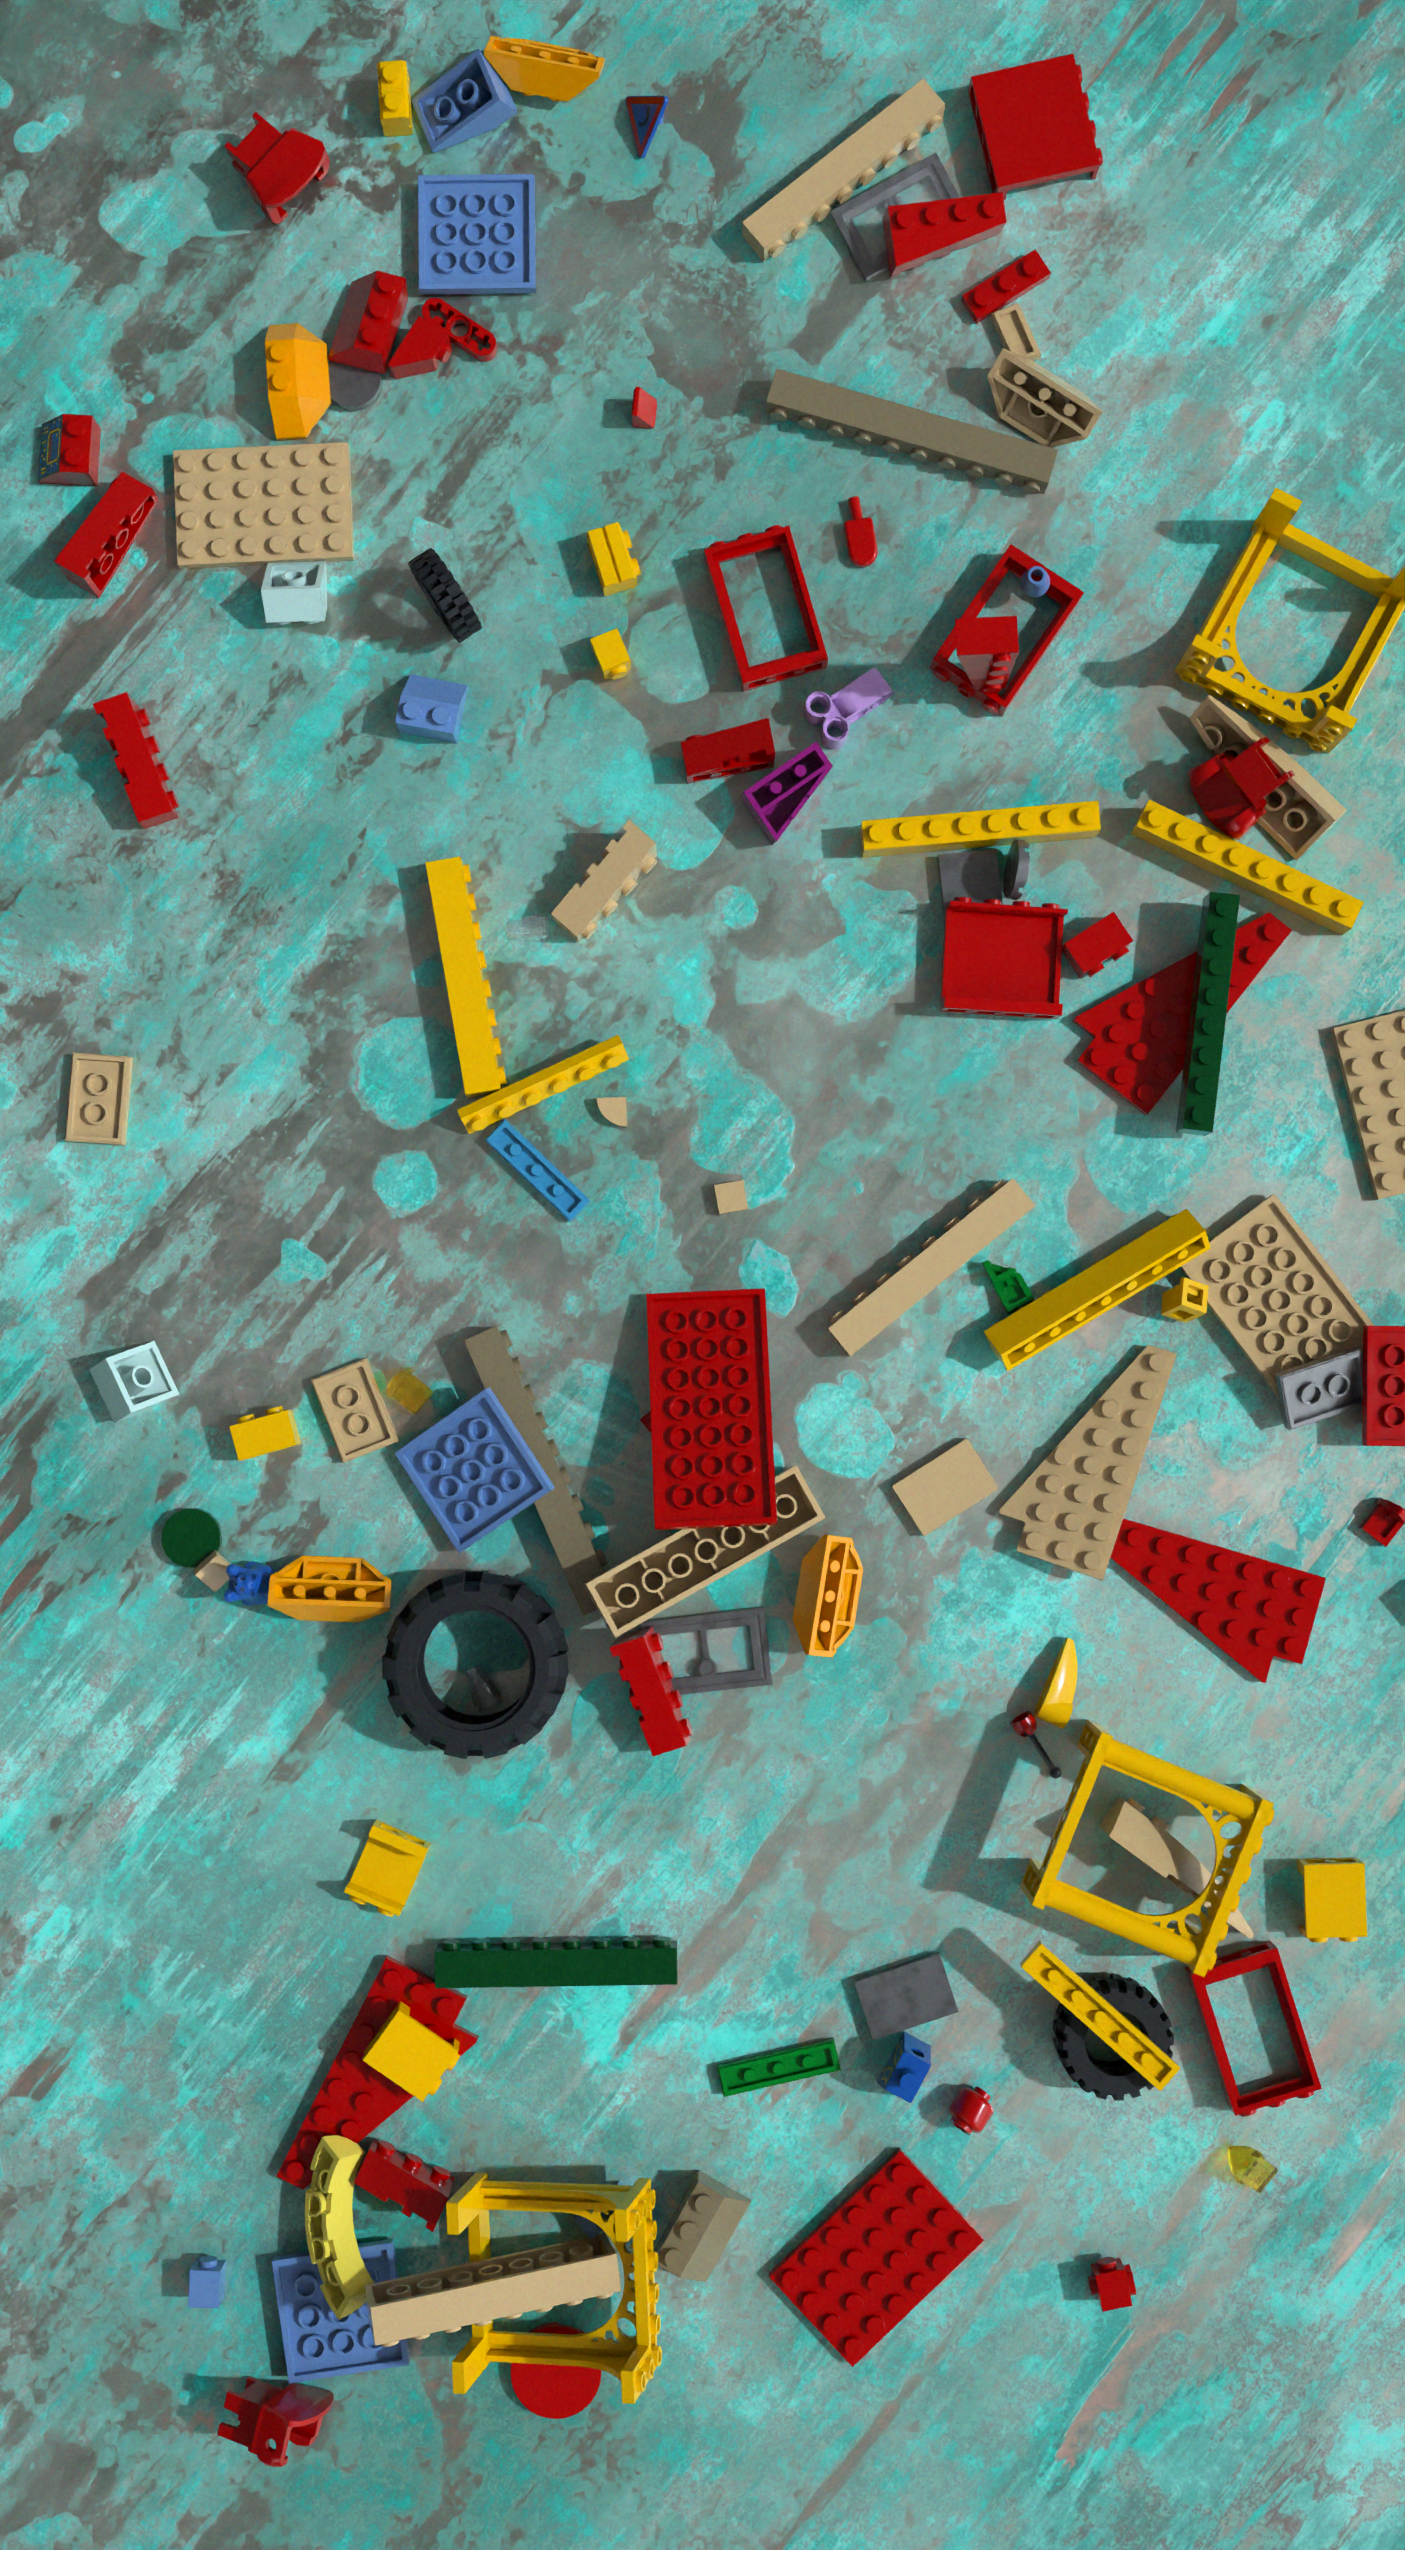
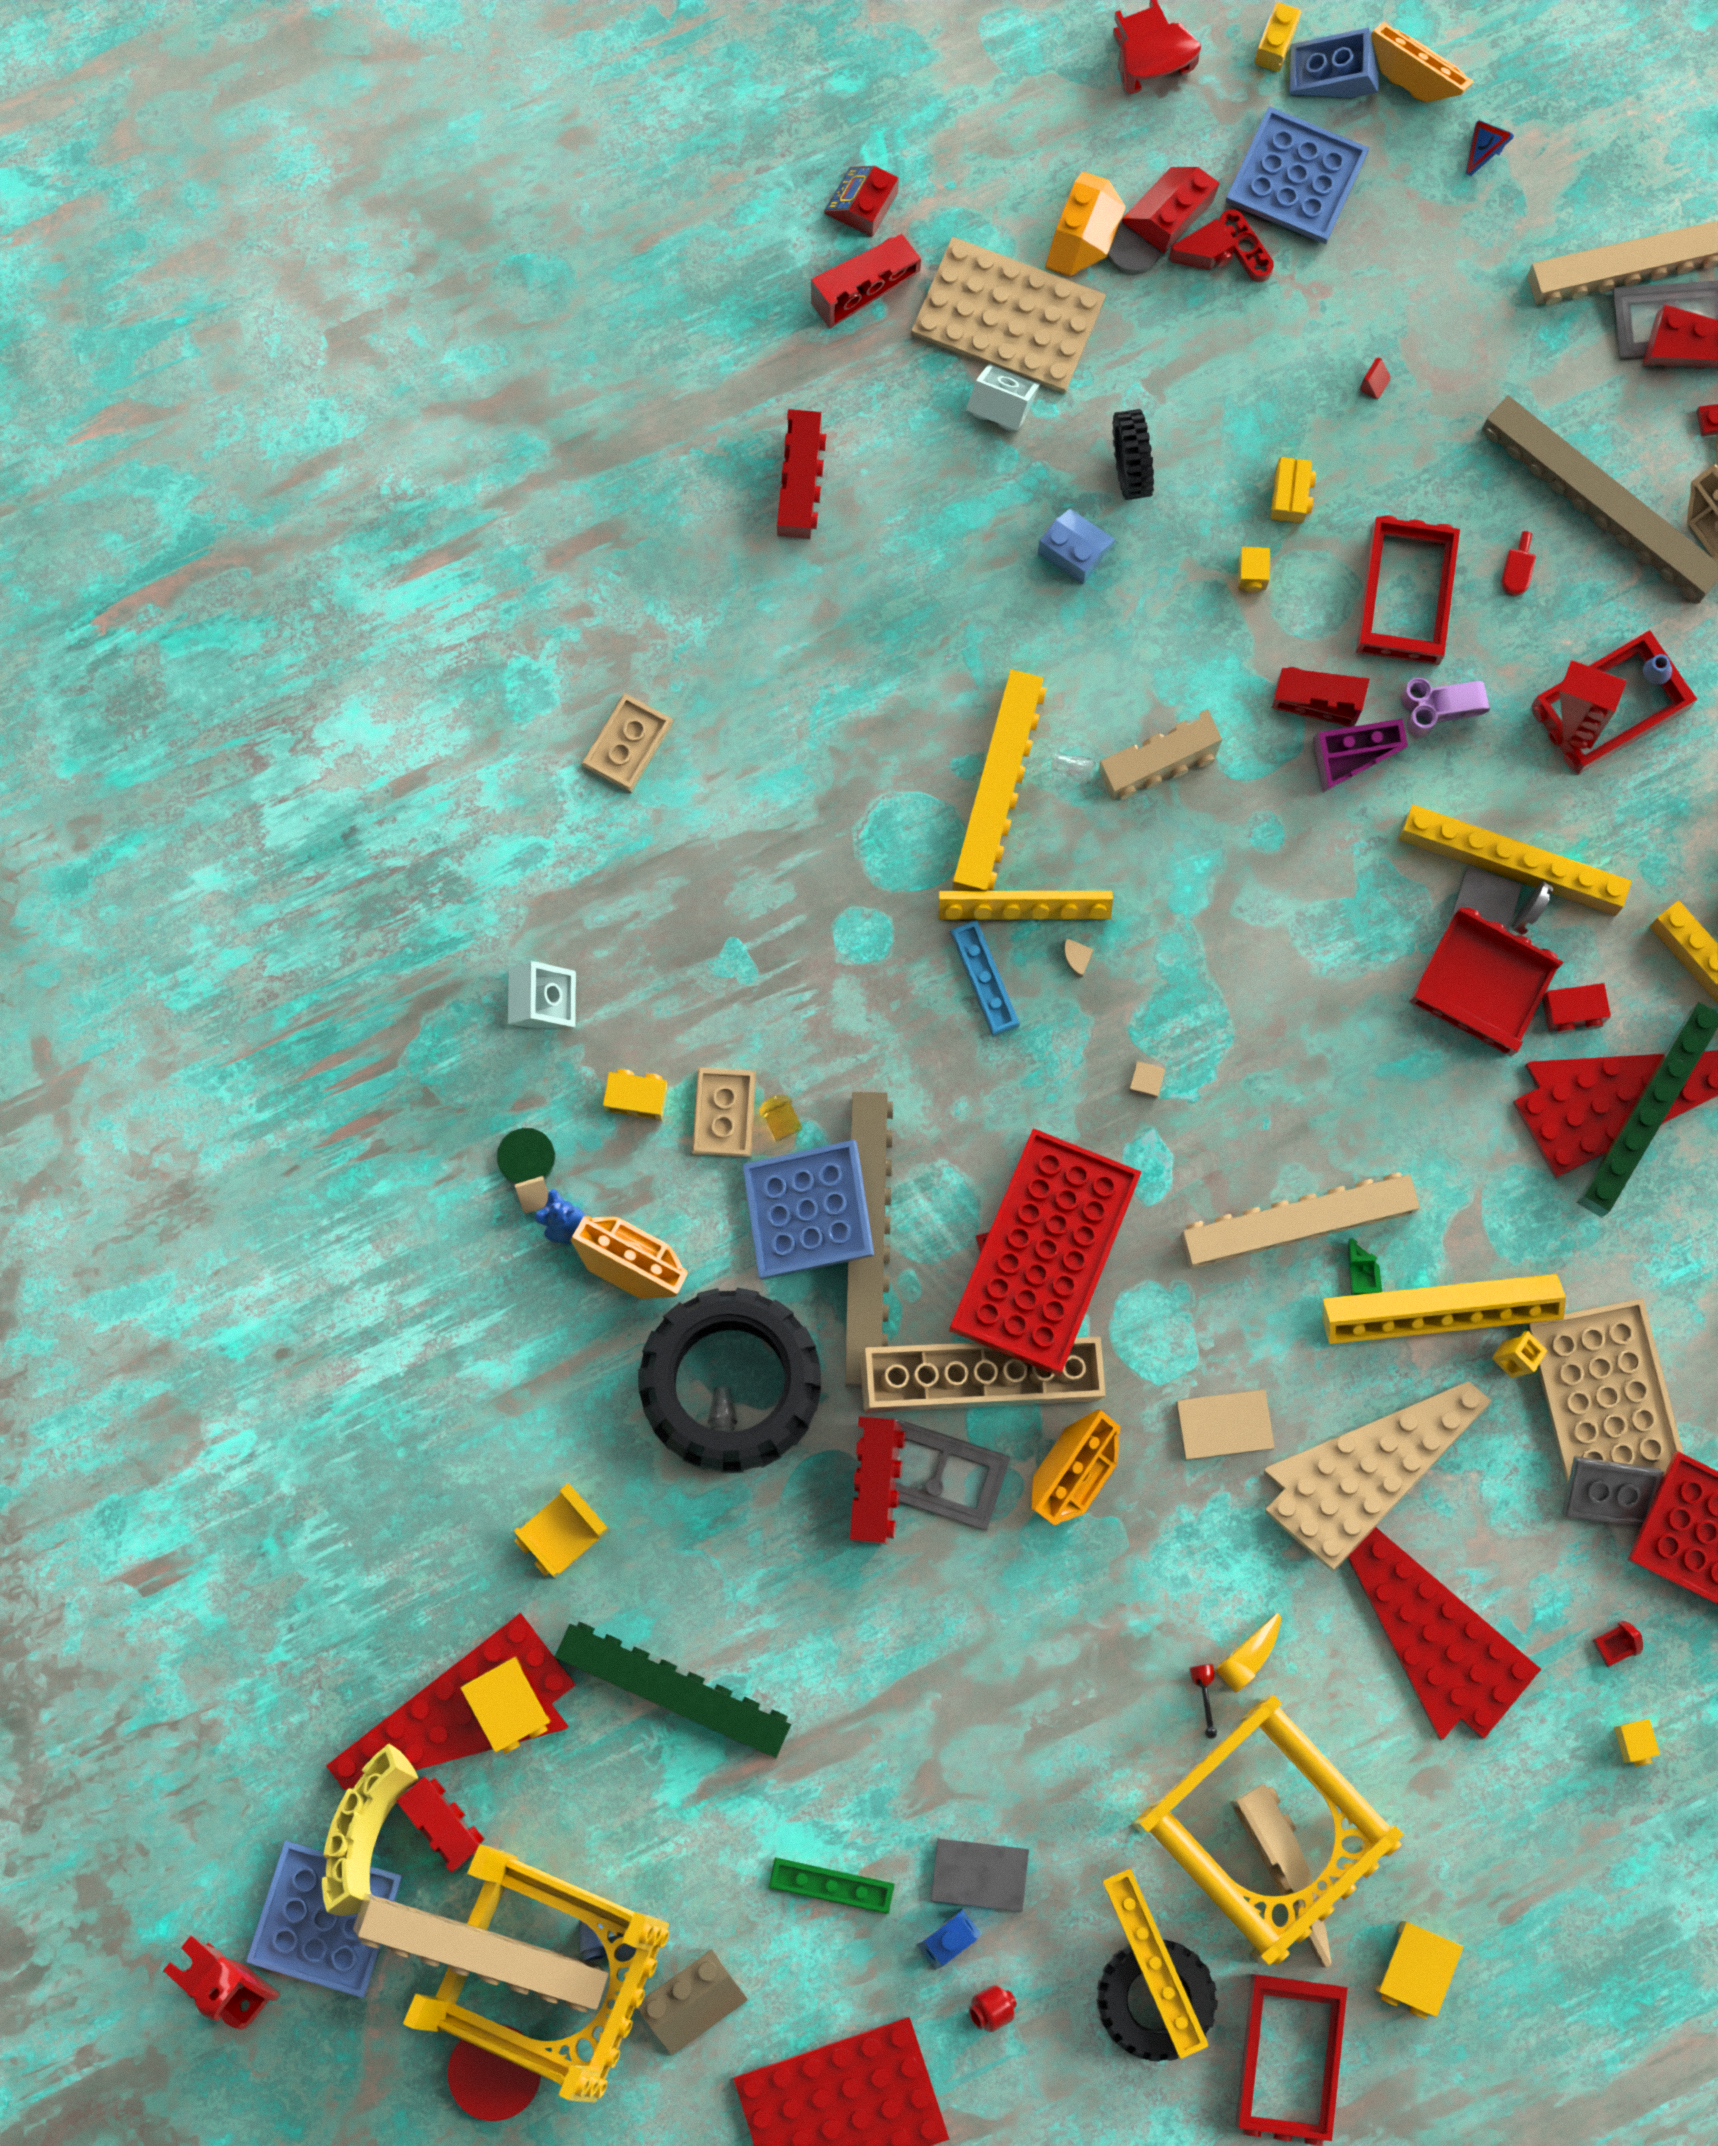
camera: 20 degrees right, 10 degrees down
medium blue brick [188,2256,226,2308] -> none

